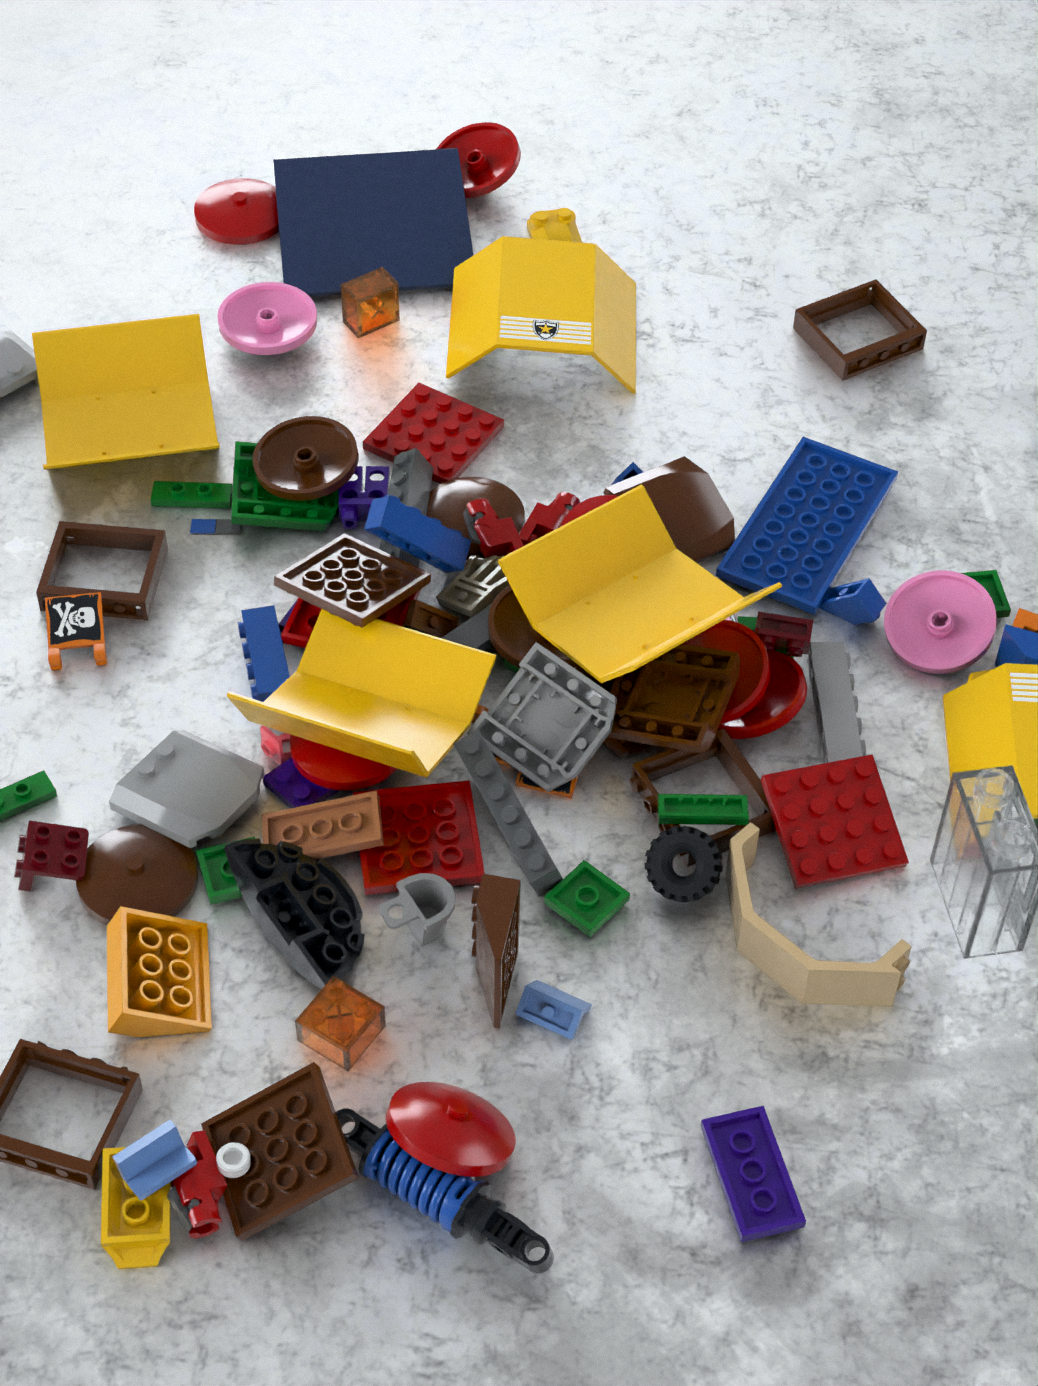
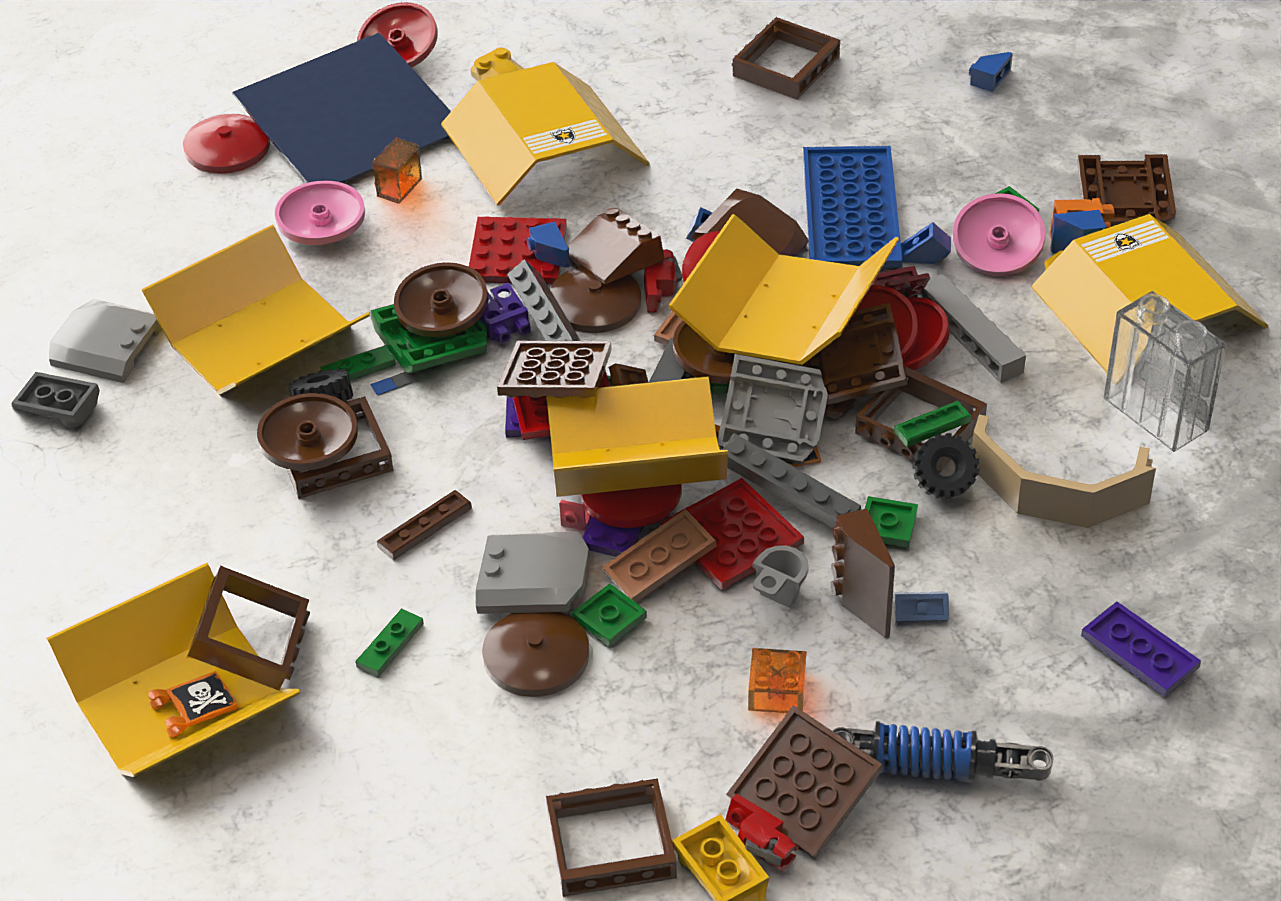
camera: 25 degrees left, 5 degrees down
dark red bracket [14,820,89,892] -> none
flag [45,592,107,670] -> none
light orange slope [107,906,212,1037] -> none
medium blue panel [112,1120,197,1200] -> none
white tile [216,1143,251,1178] -> none
black brick [224,838,365,991] -> none
blue brick [237,605,290,702] -> none
blue brick [364,495,471,573] -> none
red dish [385,1082,516,1177] -> none
dark tan plate [436,555,510,617] -> none
red plate [463,498,524,558] -> none
red plate [760,754,909,889] -> none
none -> reddish brown dish [257,393,358,471]
none -> black tyre [288,369,354,403]
none -> reddish brown tile [377,490,472,560]
none -> blue slope [526,222,570,268]
none -> slope [568,208,665,284]

